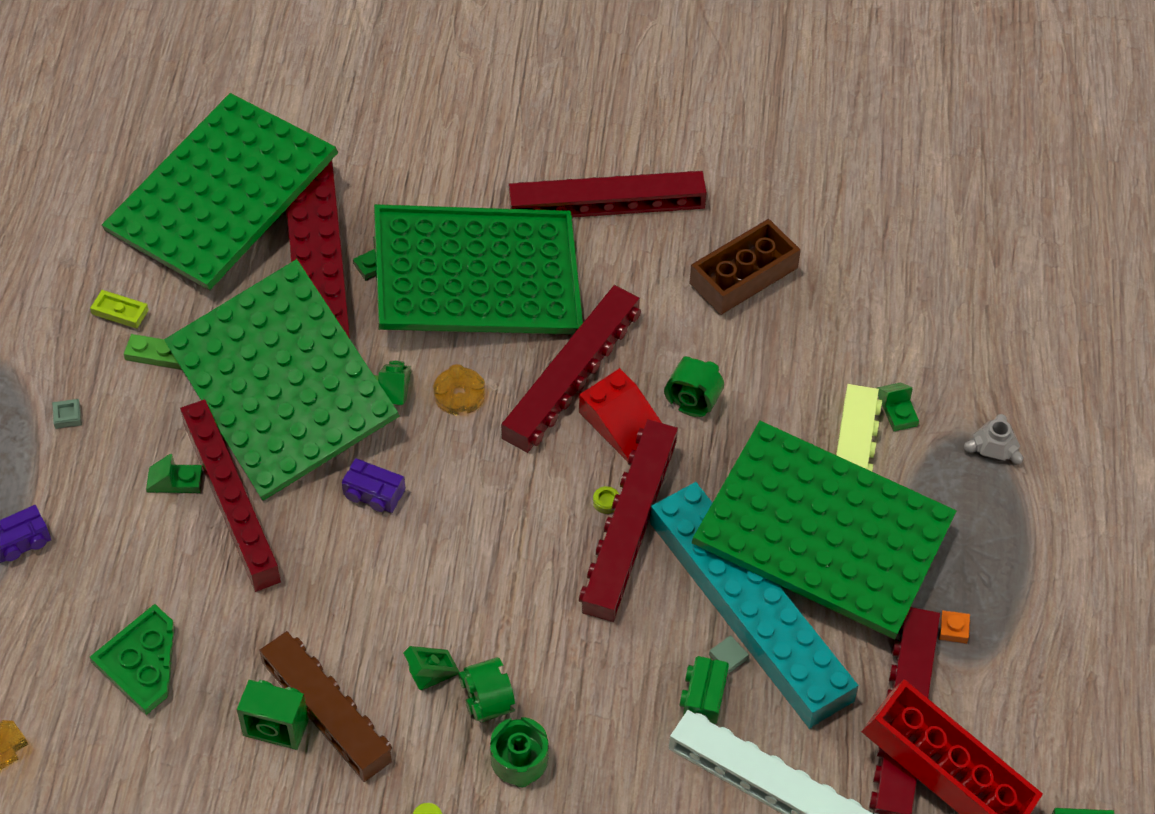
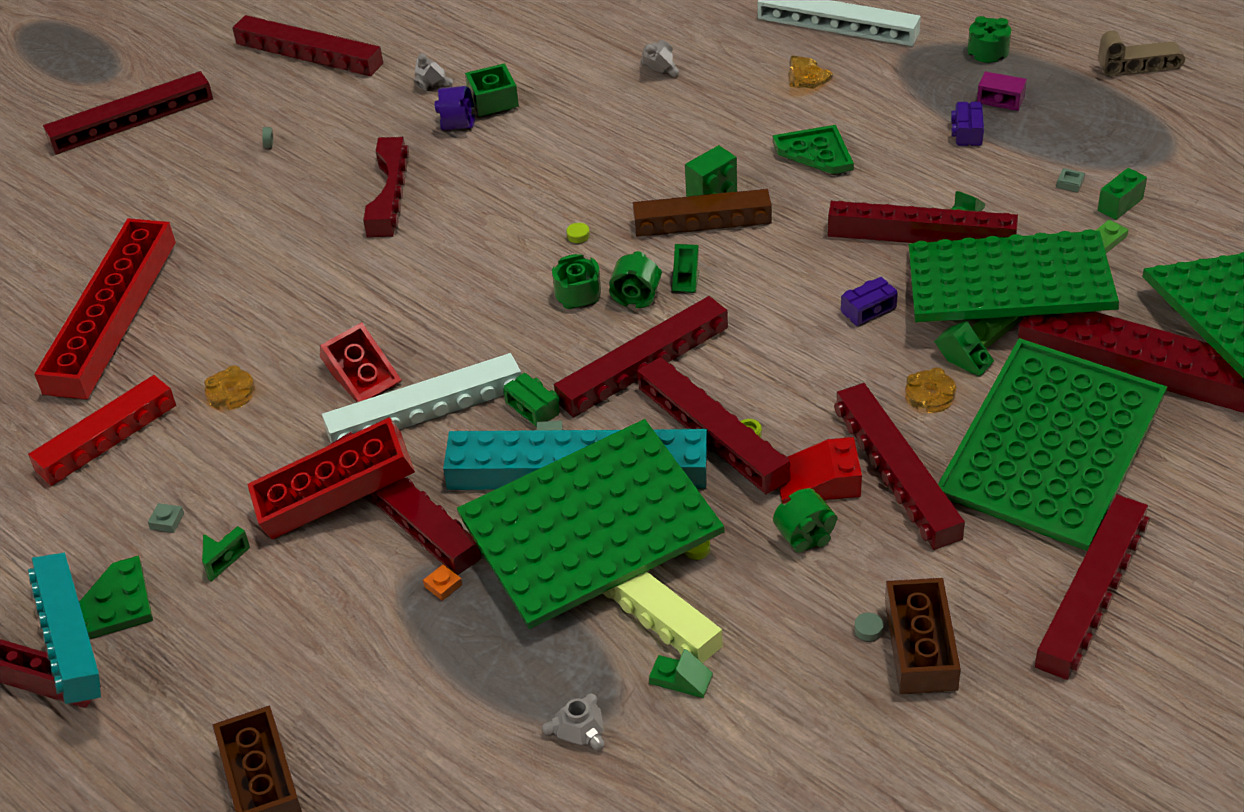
camera: 130 degrees right, 10 degrees down
lime plate [90,290,149,329] -> none
none -> dark red brick [554,296,728,418]
none -> sand green tile [854,613,883,641]
none -> green brick [1097,168,1147,220]

